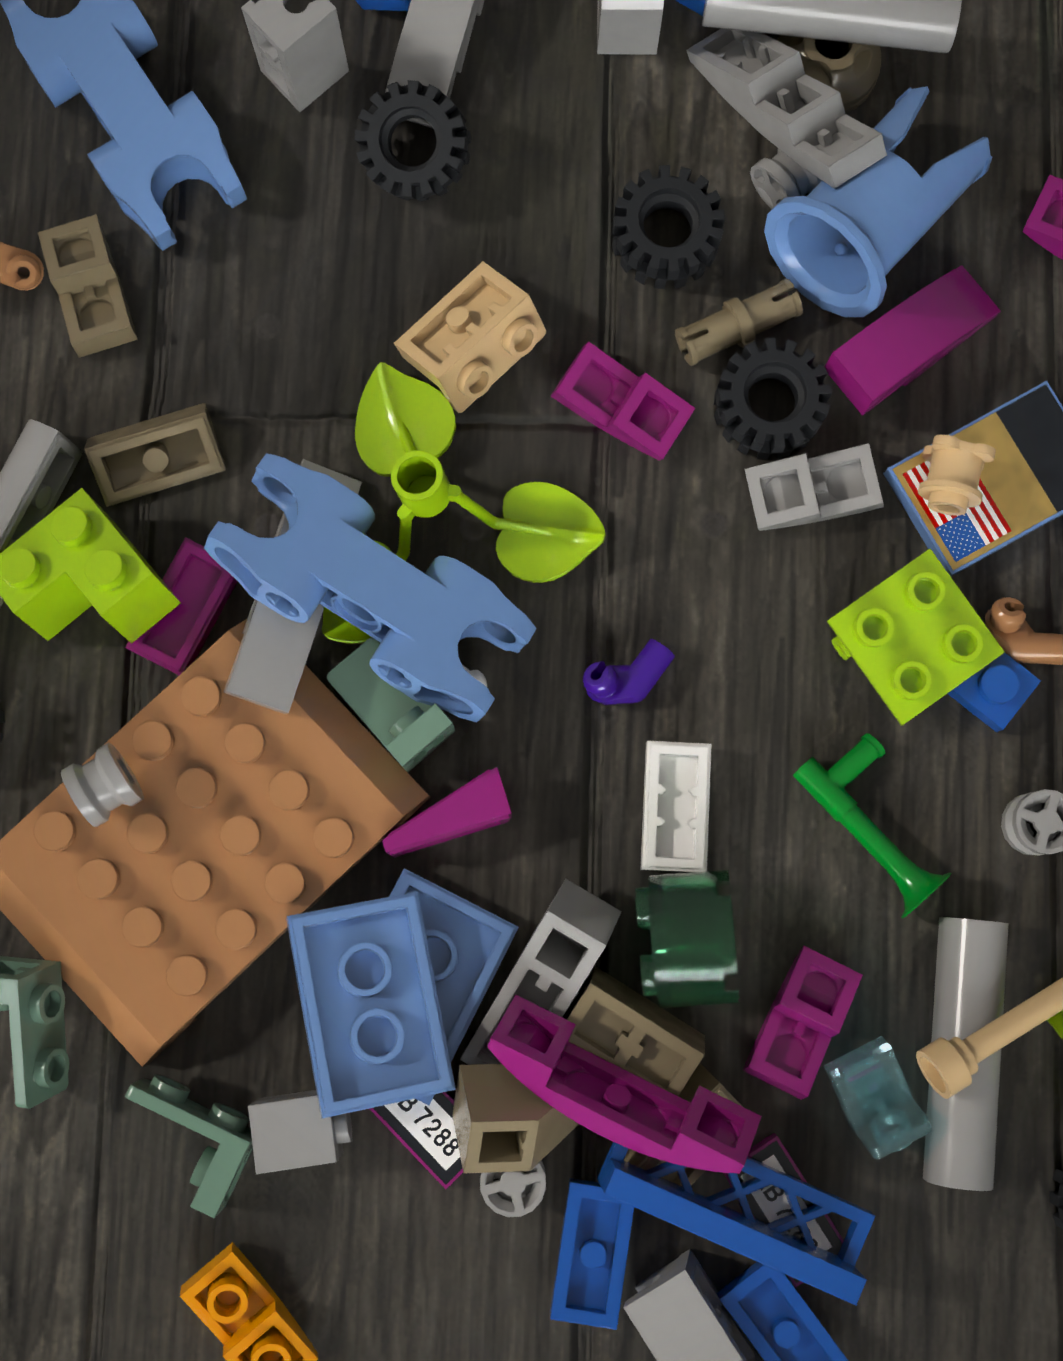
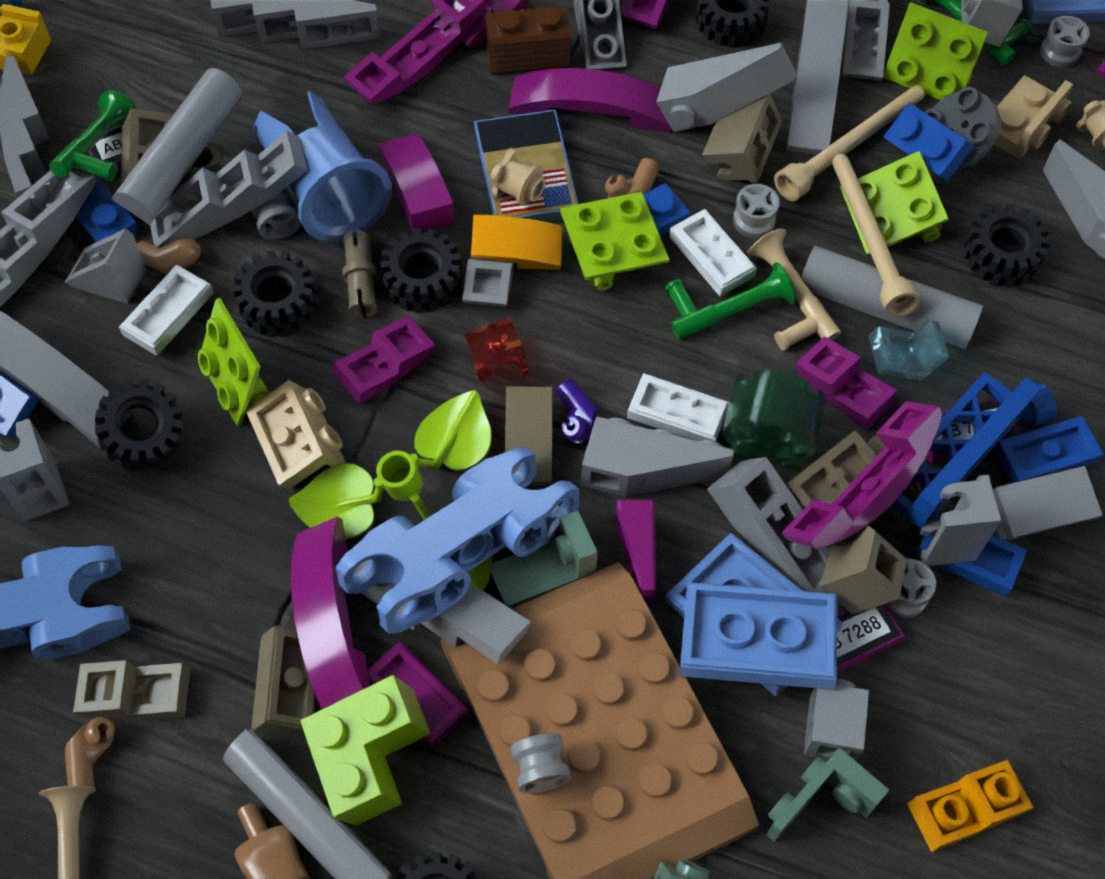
camera: 70 degrees left, 20 degrees down
none -> white plate [119,264,214,356]
none -> medium nougat arm [137,238,201,275]
none -> lime hinge [198,298,270,426]
none -> magenta slope [291,517,370,709]
none -> clear red piece [464,317,530,384]
none -> light orange slope [471,215,563,270]
none -> dark tan slope [505,386,552,486]
none -> light grey slope [581,416,734,497]
none -> white plate [669,209,757,297]
none -> tan piece [747,228,841,351]
none -> light grey hinge [920,475,1001,566]
none -> blue axle [1020,383,1057,428]

